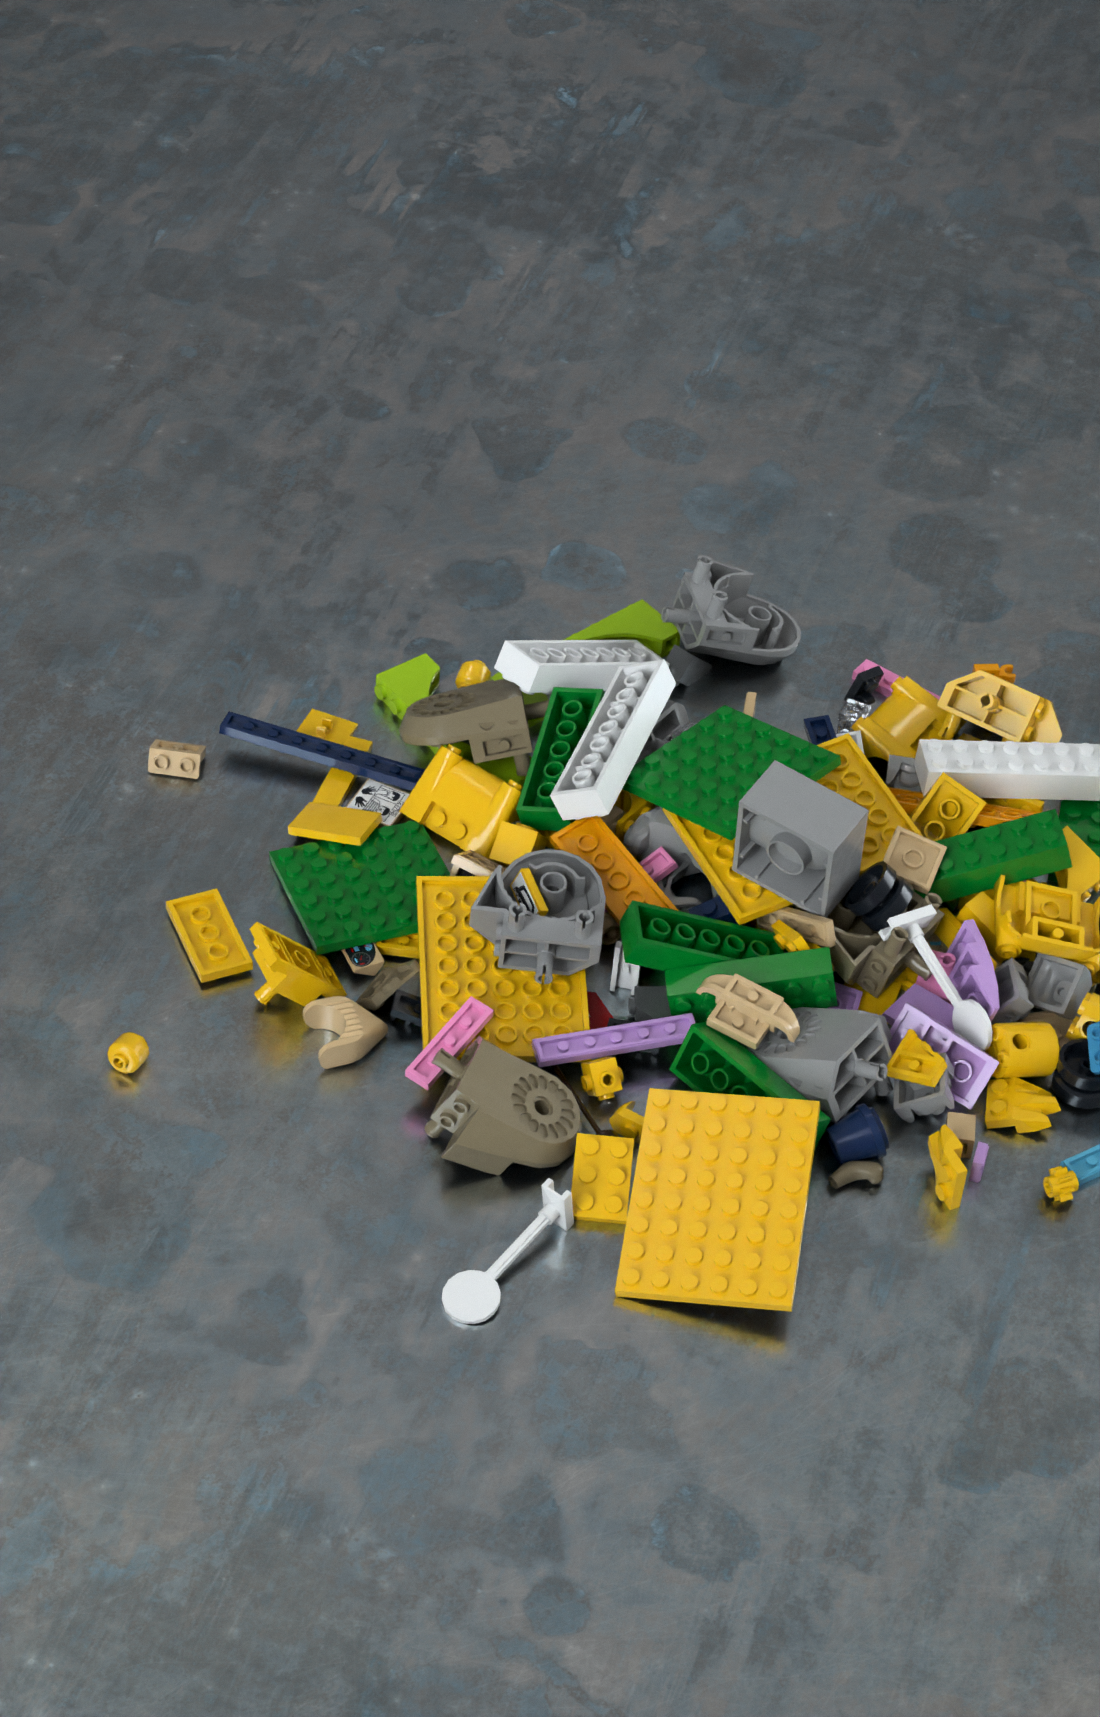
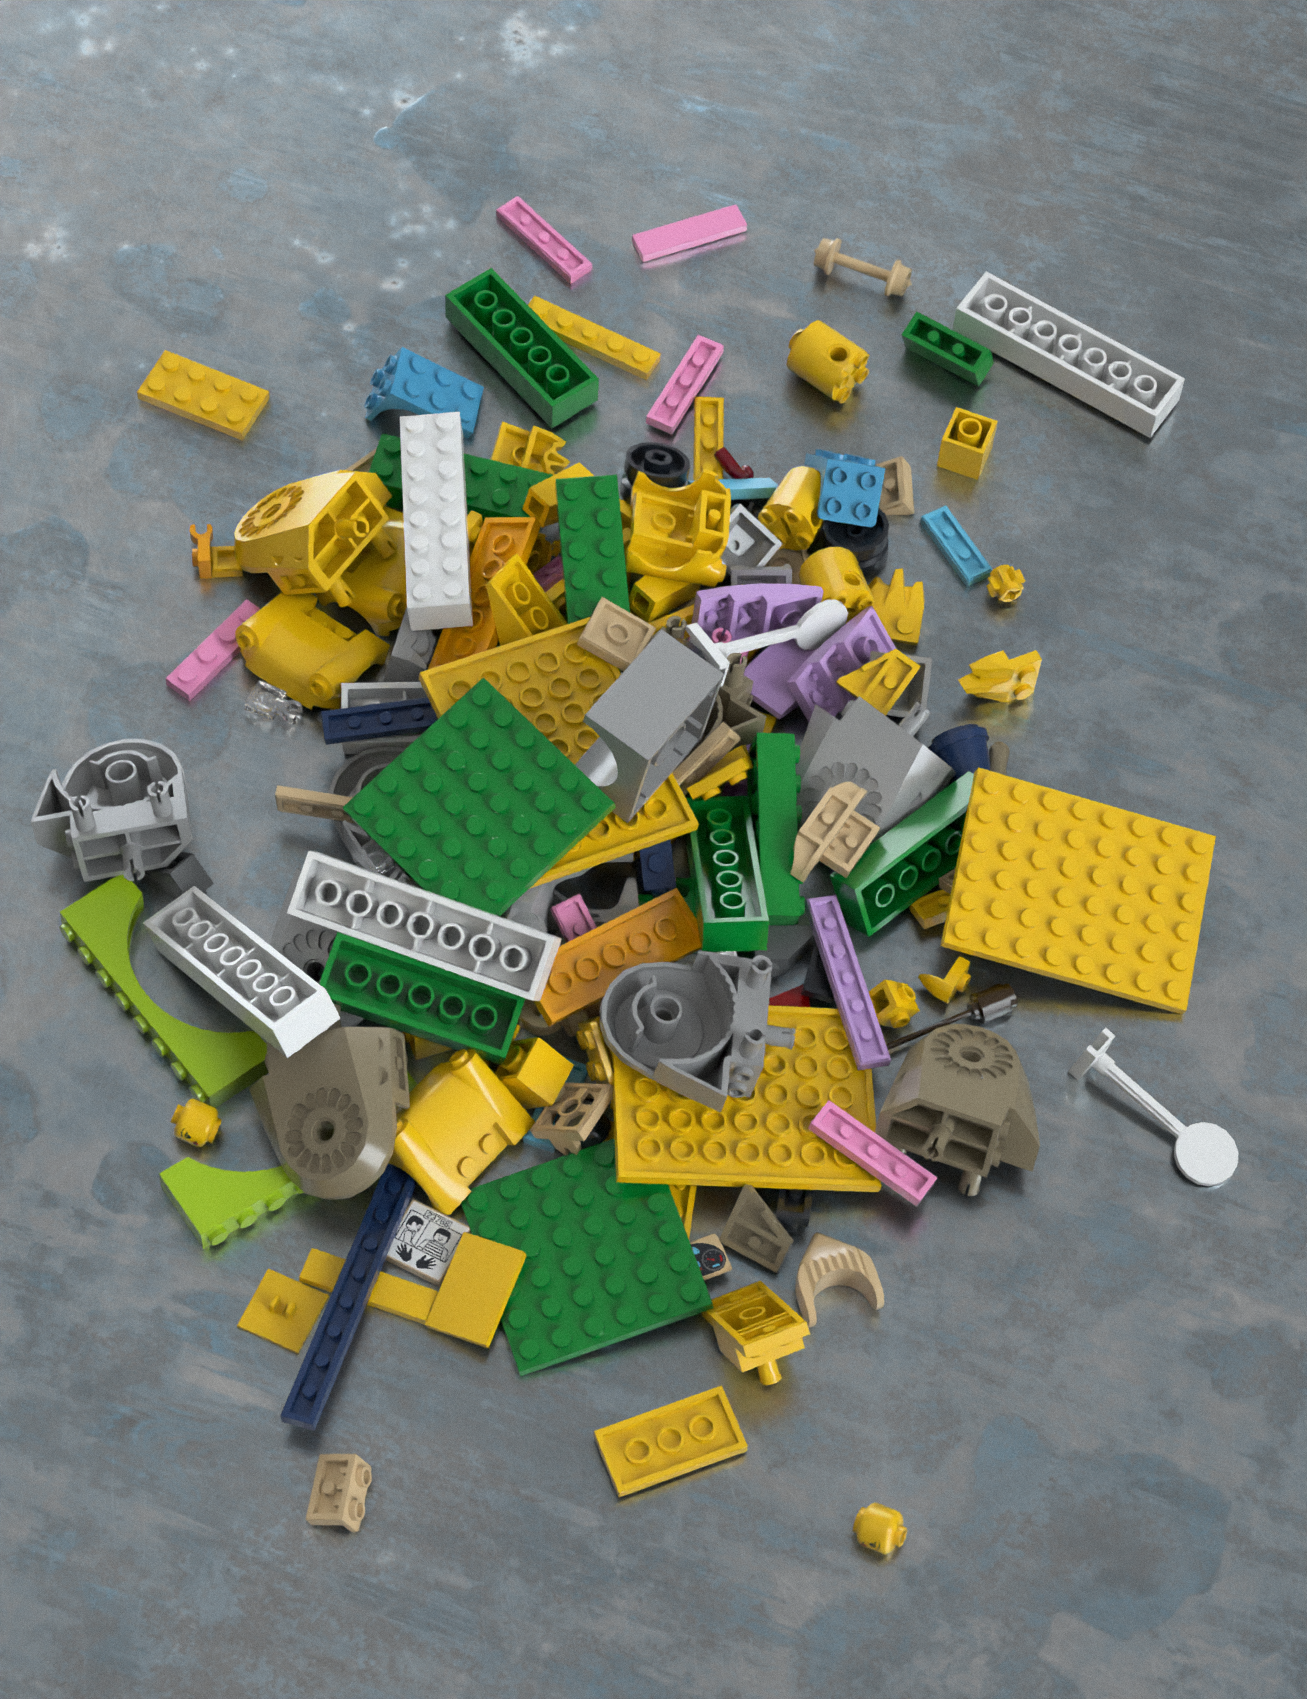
camera: 90 degrees left, 15 degrees up
tile [510,868,549,917] -> none
yellow plate [571,1133,634,1225] -> none
black plate [844,666,884,712] -> none
tan brick [945,1112,976,1159] -> none
lavender tile [969,1142,989,1183] -> none

